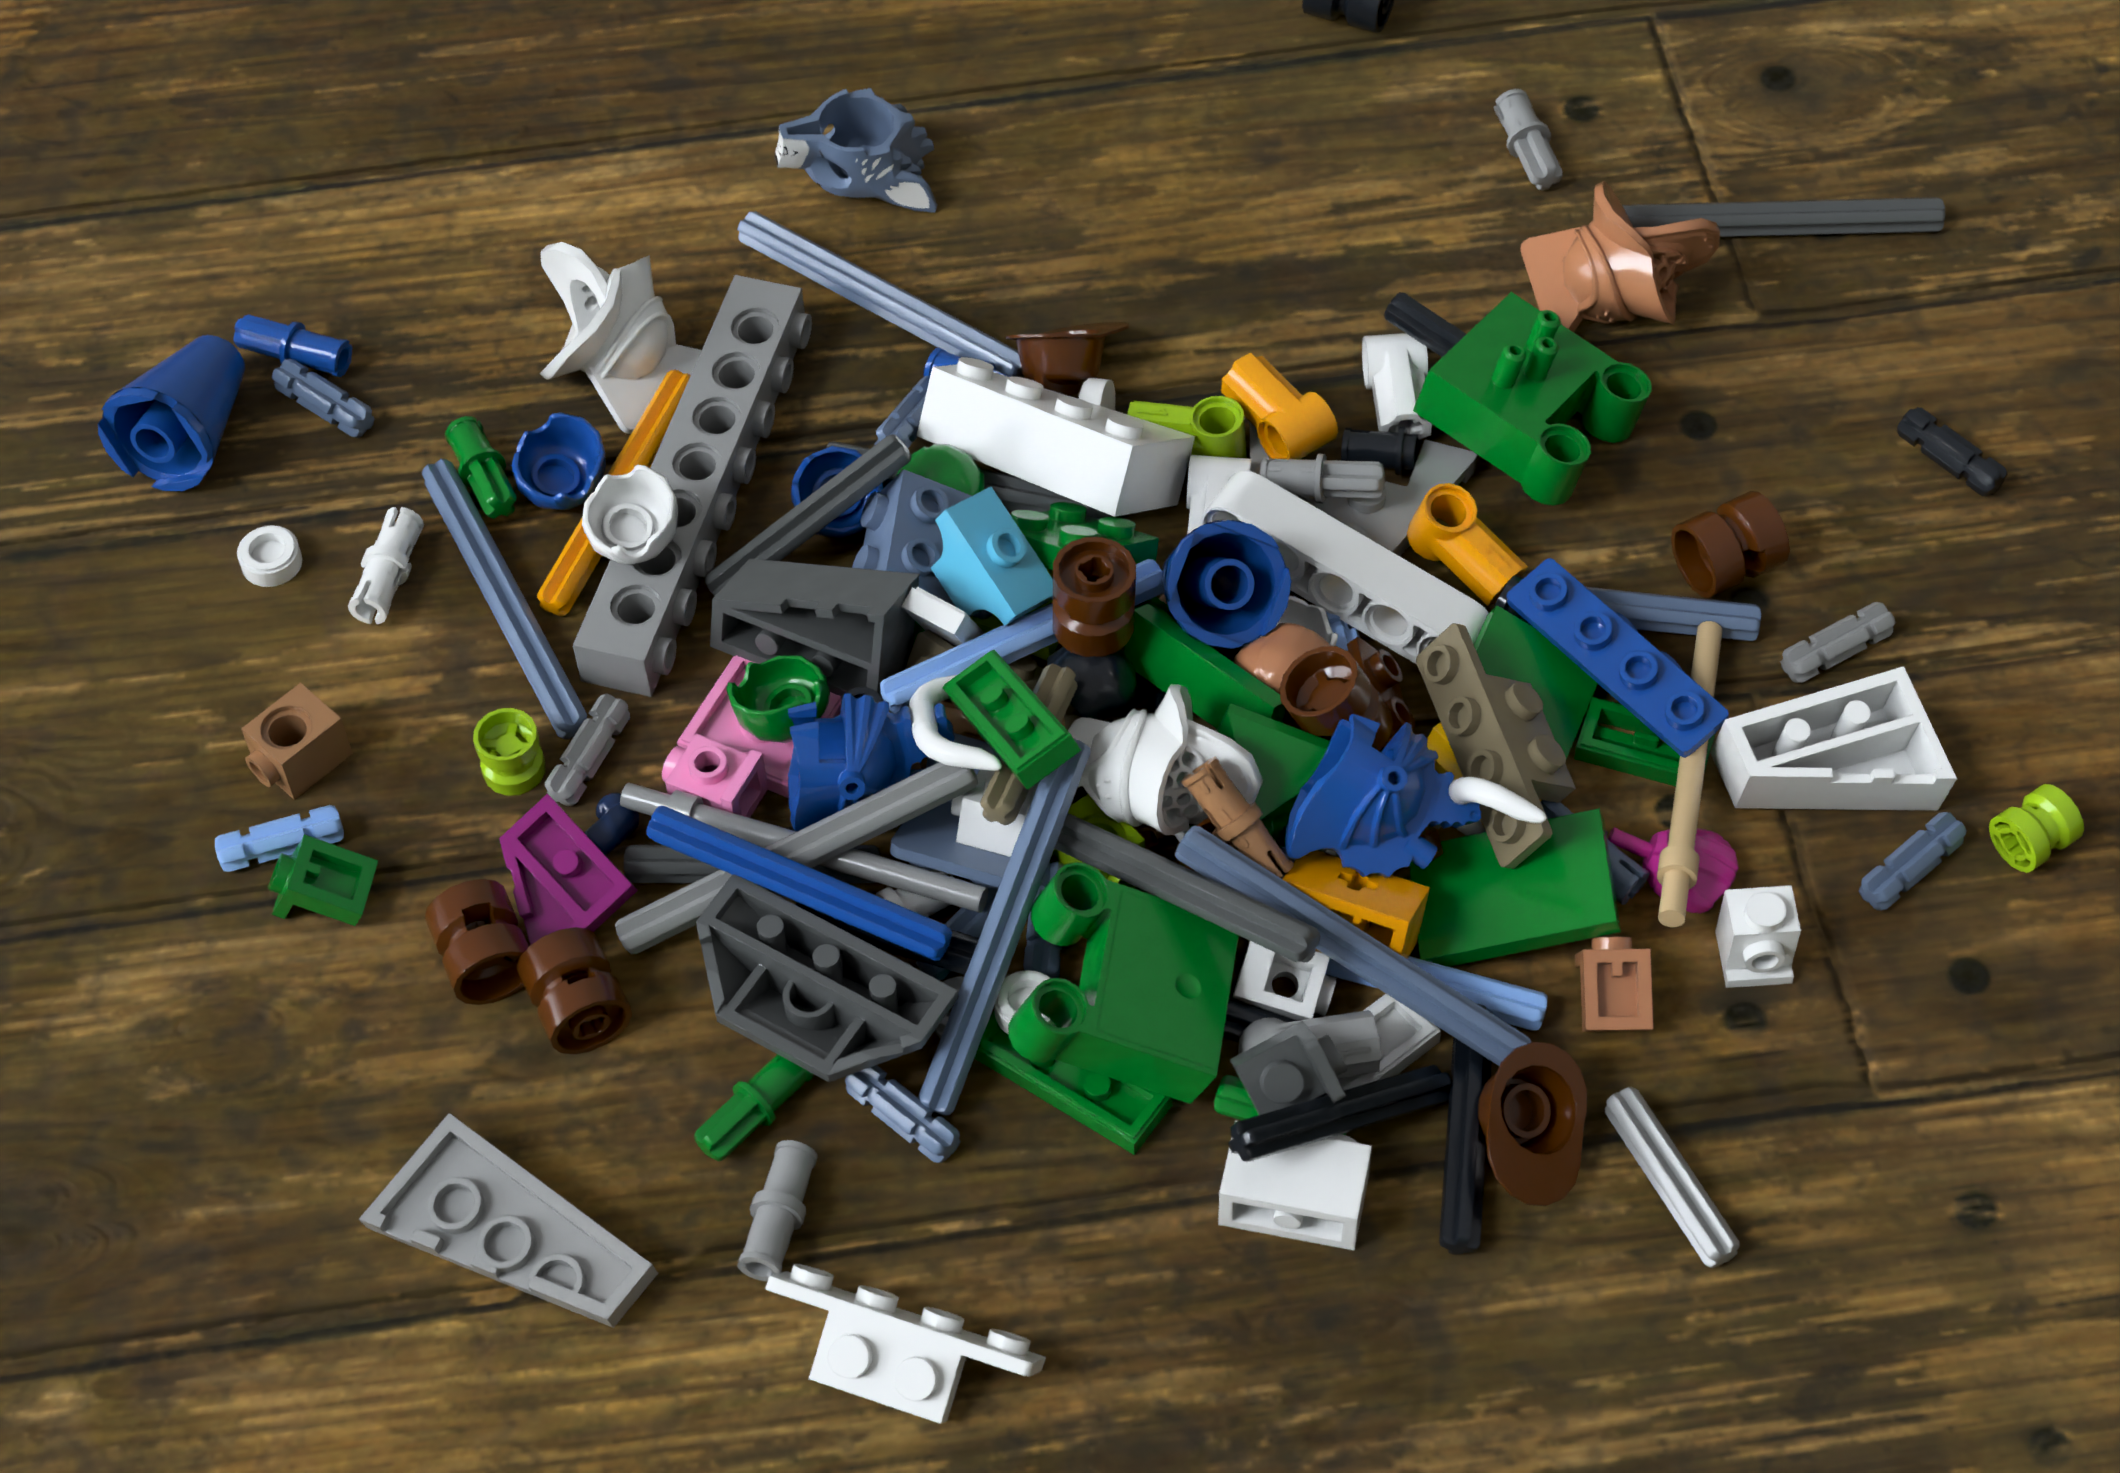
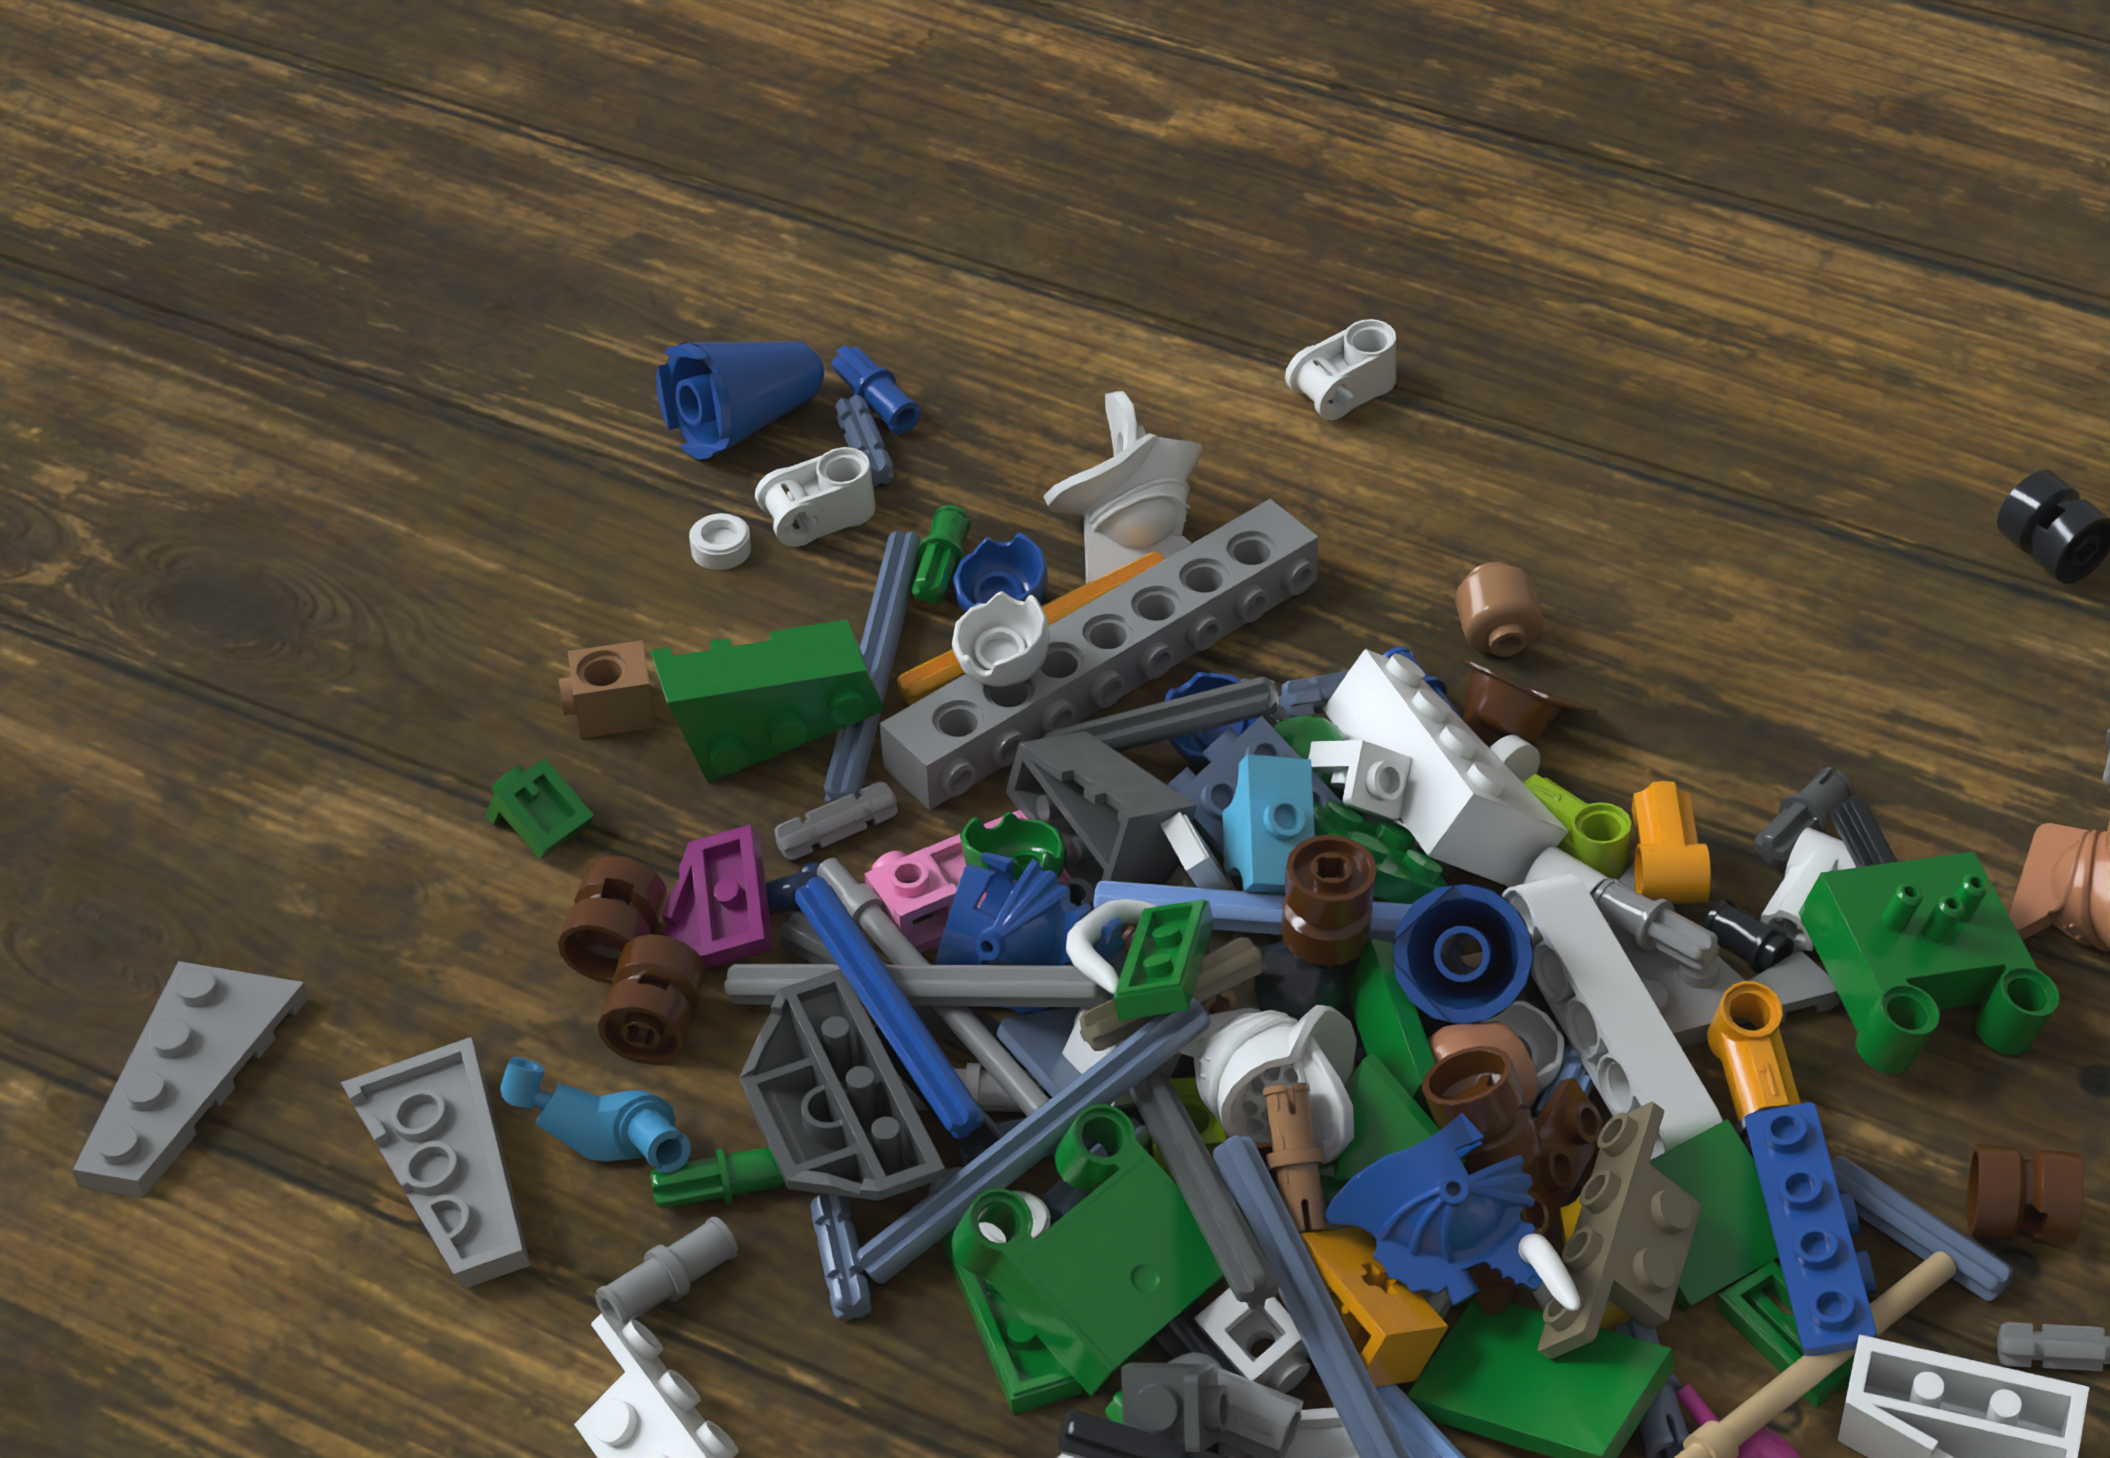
camera: 35 degrees right, 10 degrees down
light blue axle [215,805,344,872] -> none
white pin [348,507,424,624] -> none
lime wheel [473,708,545,796] -> none
axle [737,211,1024,378] -> none
sand blue piece [774,88,937,213] -> none
none -> light grey wing [73,961,308,1198]
none -> dark azure arm [500,1057,691,1173]
none -> green wedge [650,619,885,783]
none -> white piece [755,447,876,547]
none -> white piece [1285,319,1396,421]
none -> white bracket [1308,740,1412,820]
none -> medium nougat head [1455,562,1543,657]
none -> dark grey axle [1754,767,1854,866]

